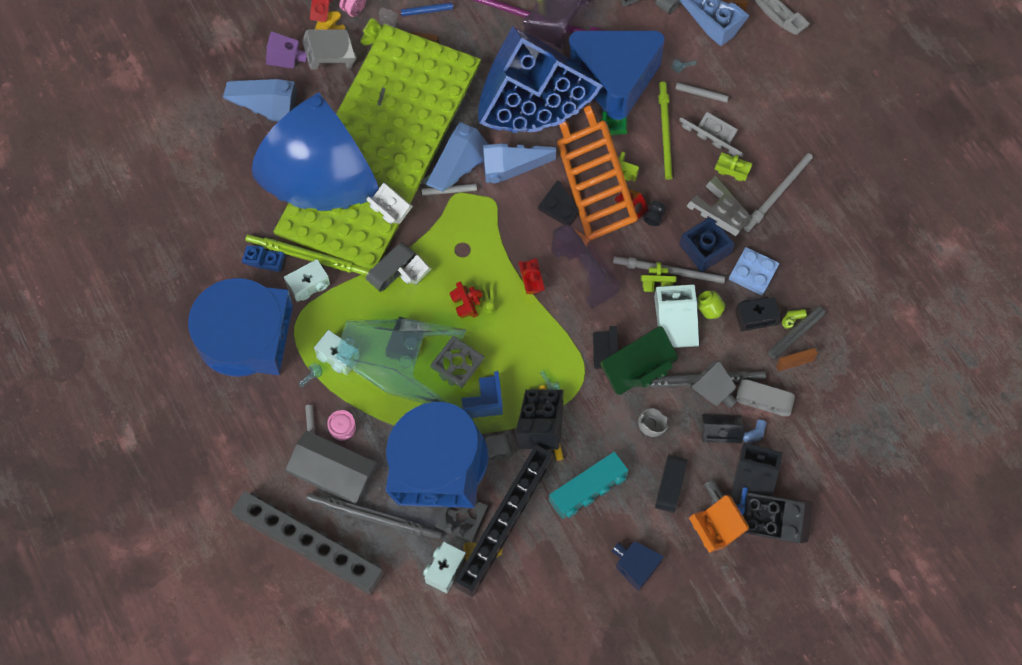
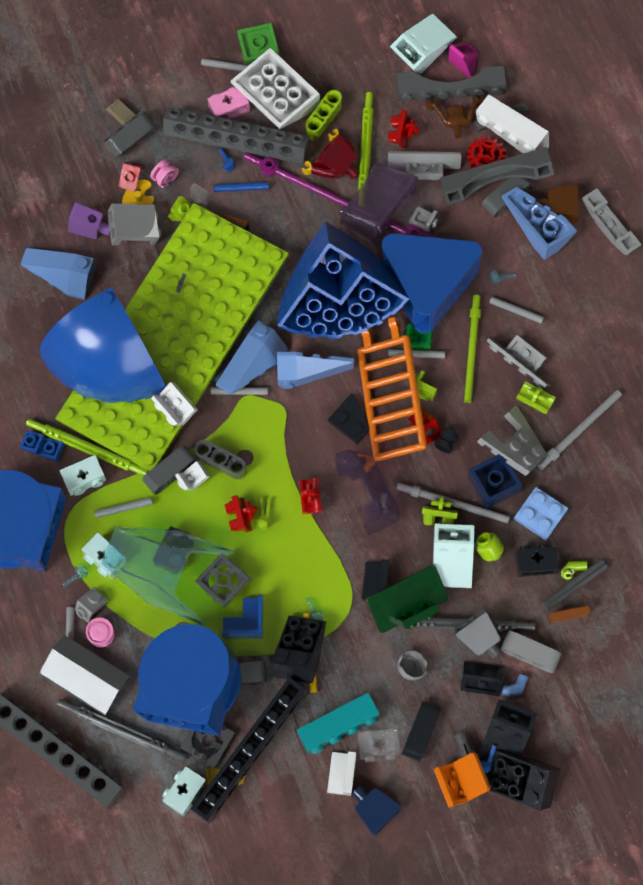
camera: 10 degrees right, 5 degrees up
none -> light grey bracket [74,587,108,623]
none -> light grey bar [94,497,153,518]
none -> dark grey beam [195,440,246,479]
none -> white panel [327,751,356,796]
none -> clear brick [357,729,401,762]
none -> light grey bar [388,349,445,359]
none -> light grey bracket [409,207,439,232]

